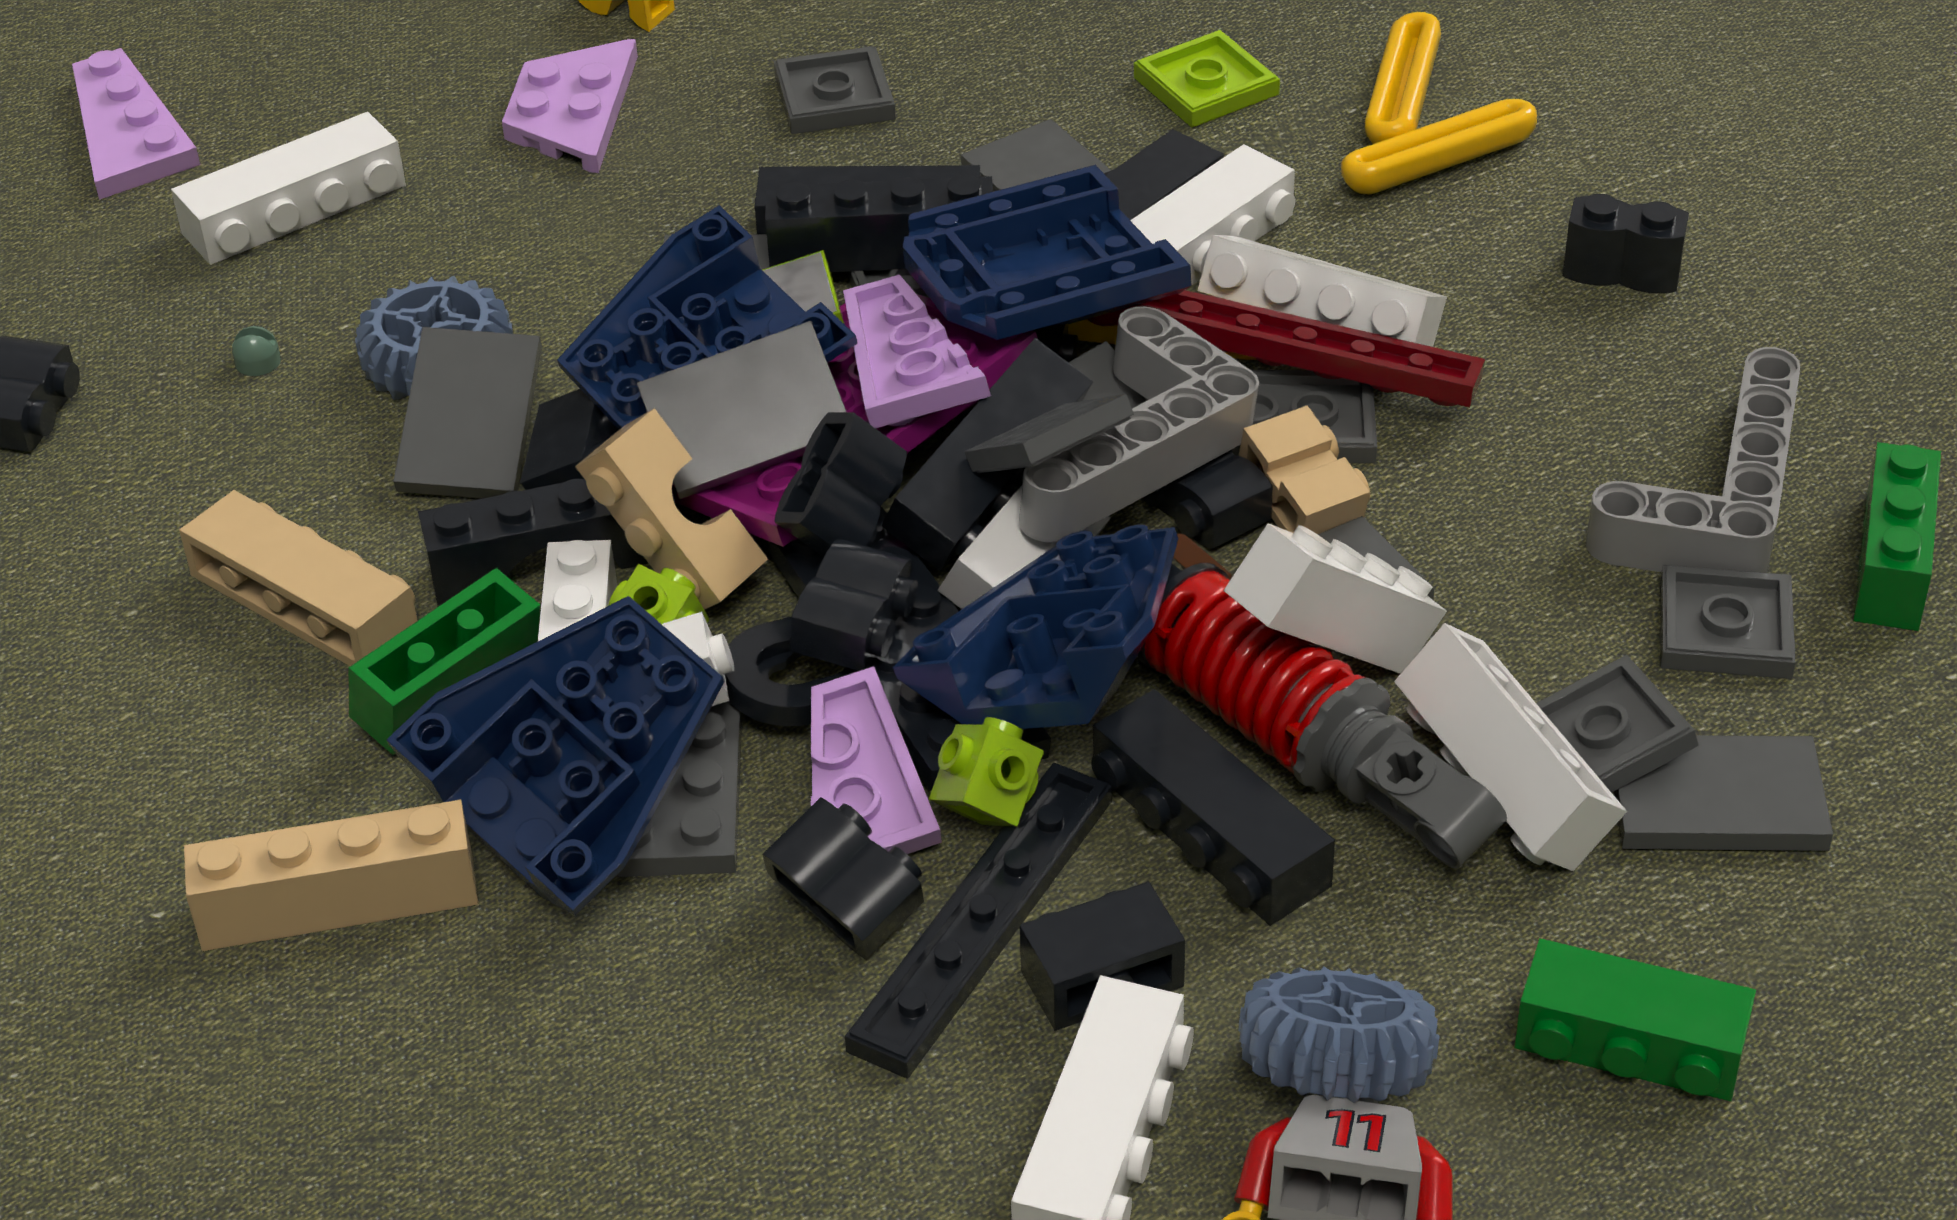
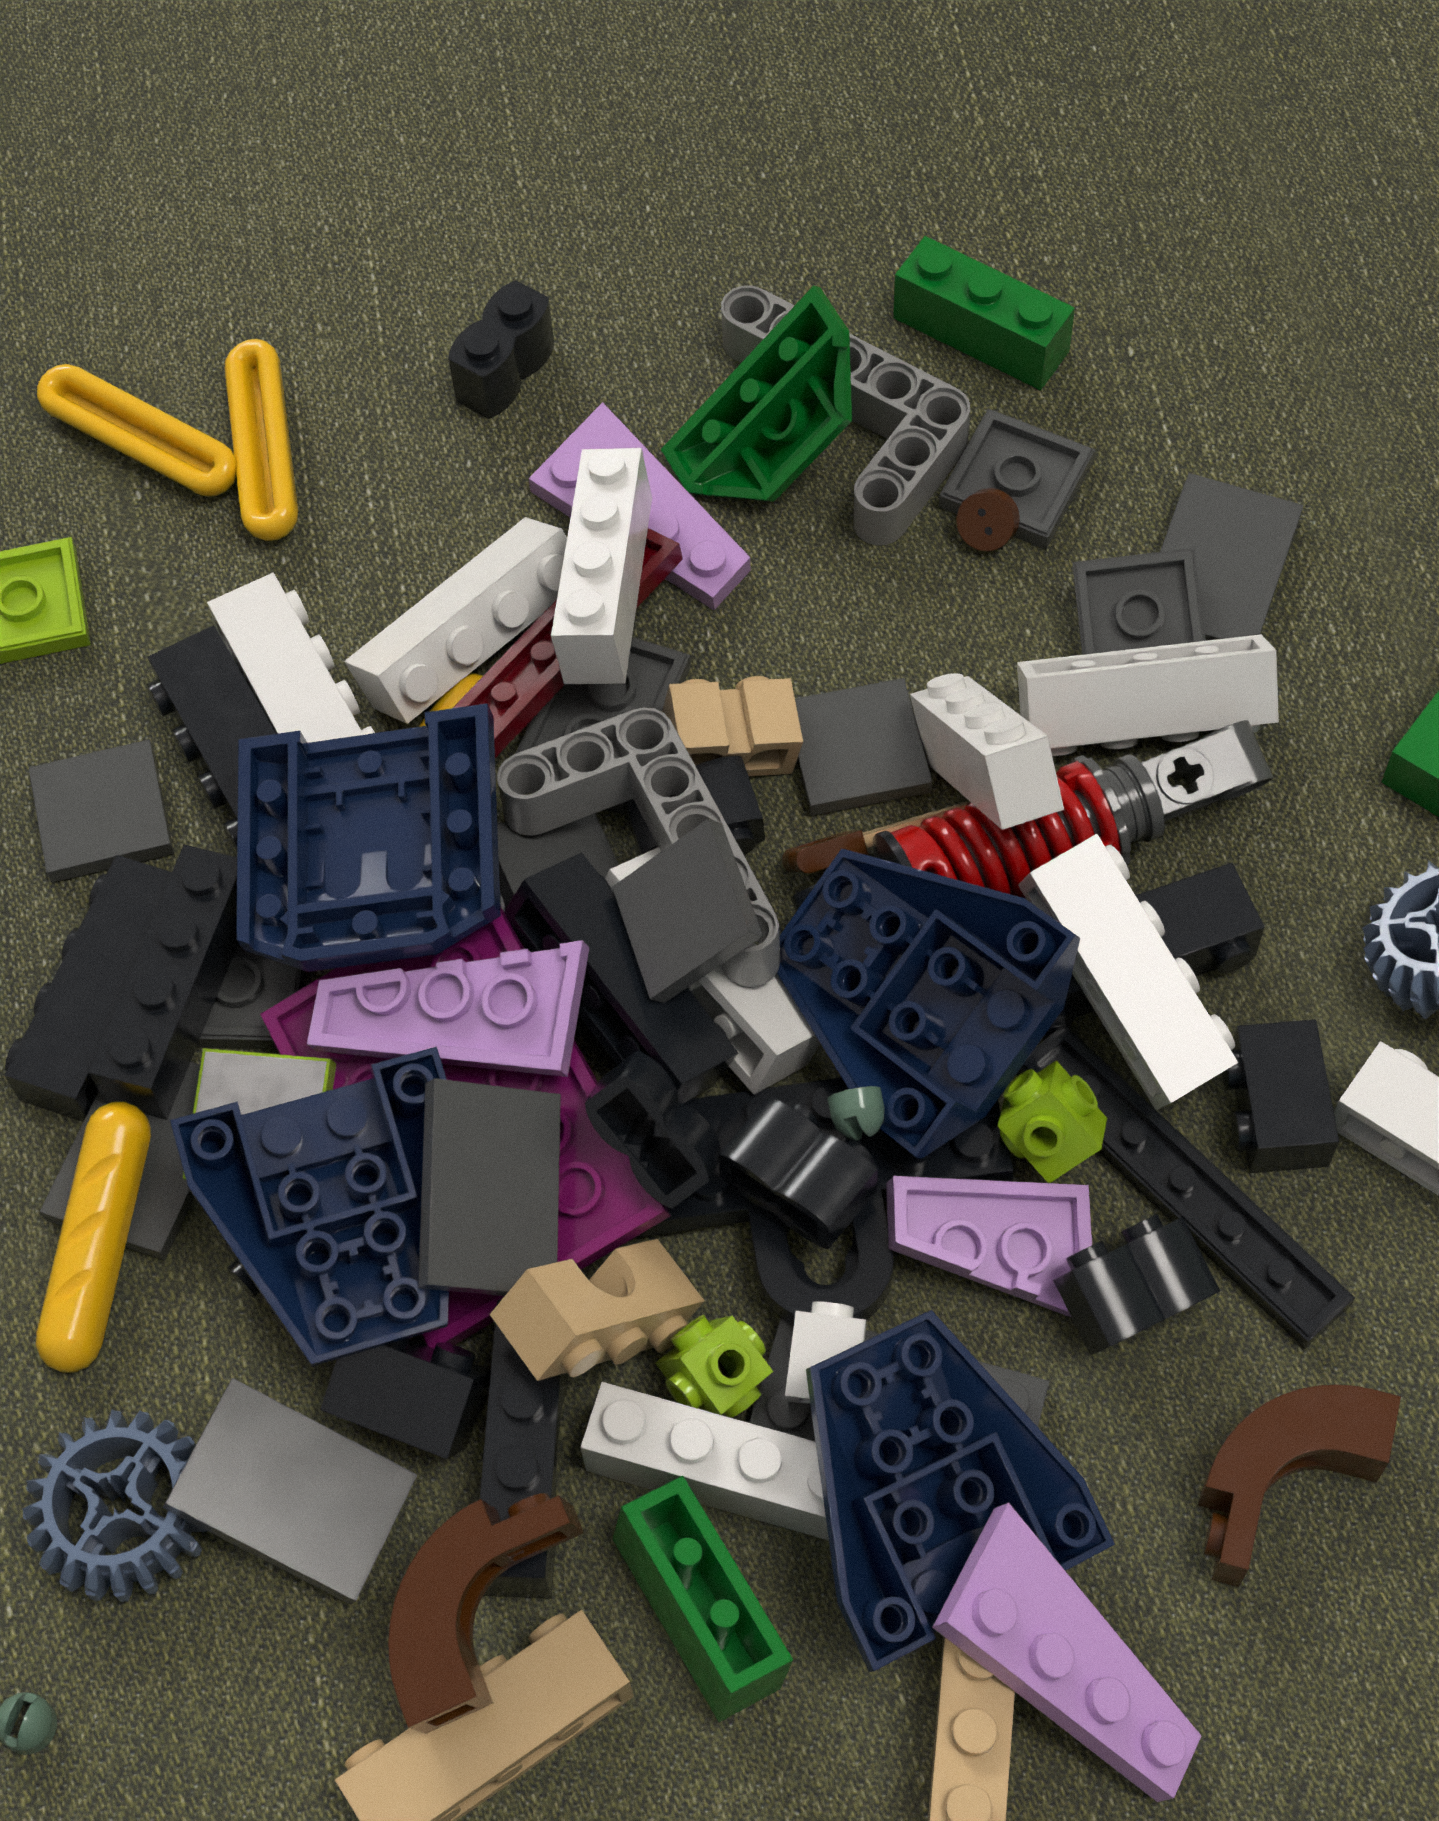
camera: 70 degrees left, 20 degrees up
none -> yellow piece [36,1102,151,1373]
none -> reddish brown arch [388,1493,584,1734]
none -> lavender wing [529,402,751,610]
none -> white brick [551,448,652,684]
none -> green wedge [661,285,852,502]
none -> sand green hinge [827,1086,885,1140]
none -> lavender wing [932,1502,1201,1802]
none -> reddish brown tile [956,488,1020,551]
none -> white brick [1018,834,1238,1110]
none -> reddish brown arch [1198,1384,1401,1587]

